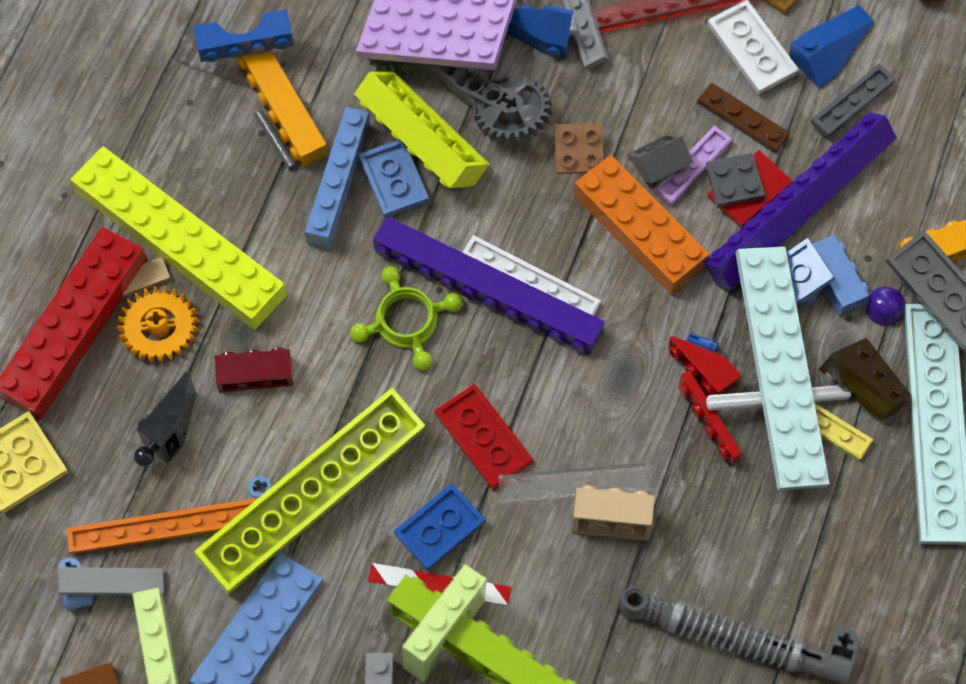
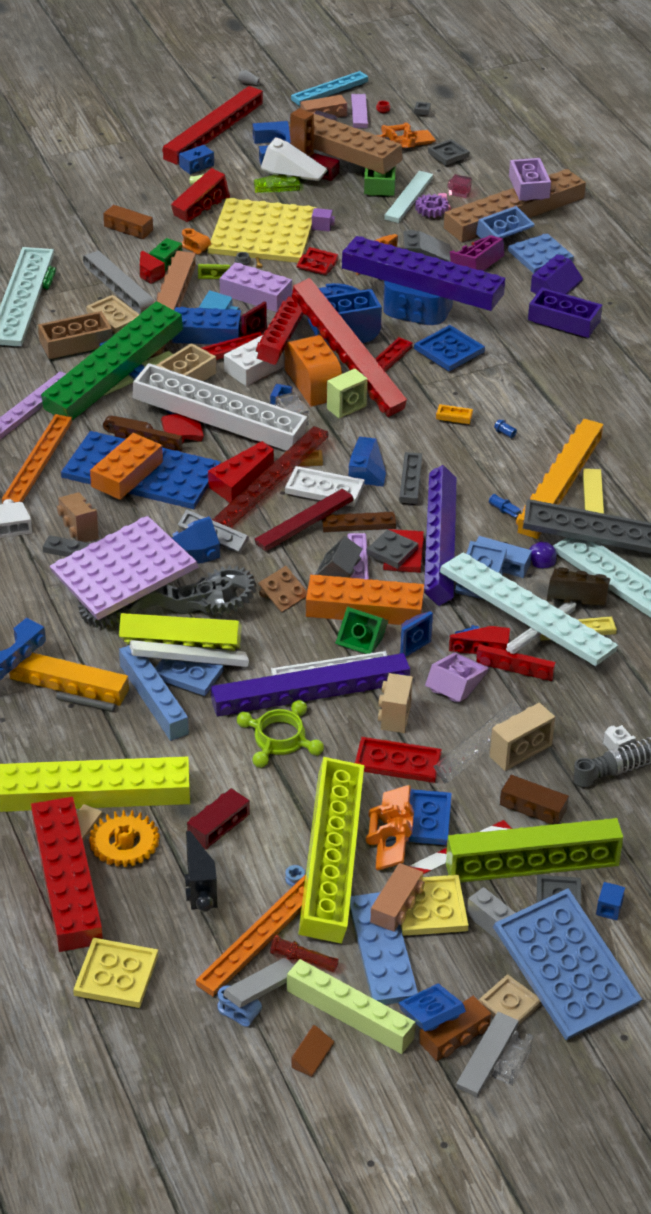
camera: 45 degrees left, 25 degrees down
yellowish green arch [402,565,487,682] -> none
none -> white tile [129,640,249,667]
none -> dark red tile [254,488,354,551]
none -> clear red pin [270,935,339,973]
none -> green slope [335,607,389,654]
none -> orange piece [366,785,414,871]
none -> nougat brick [370,863,425,932]
none -> tan brick [378,673,413,733]
none -> blue slope [400,611,433,657]
none -> light yellow plate [400,875,468,936]
none -> lavender slope [425,652,489,702]
none -> blue axle [489,494,521,518]
none -> reddish brown brick [500,775,569,825]
none -> white brick [603,725,636,753]

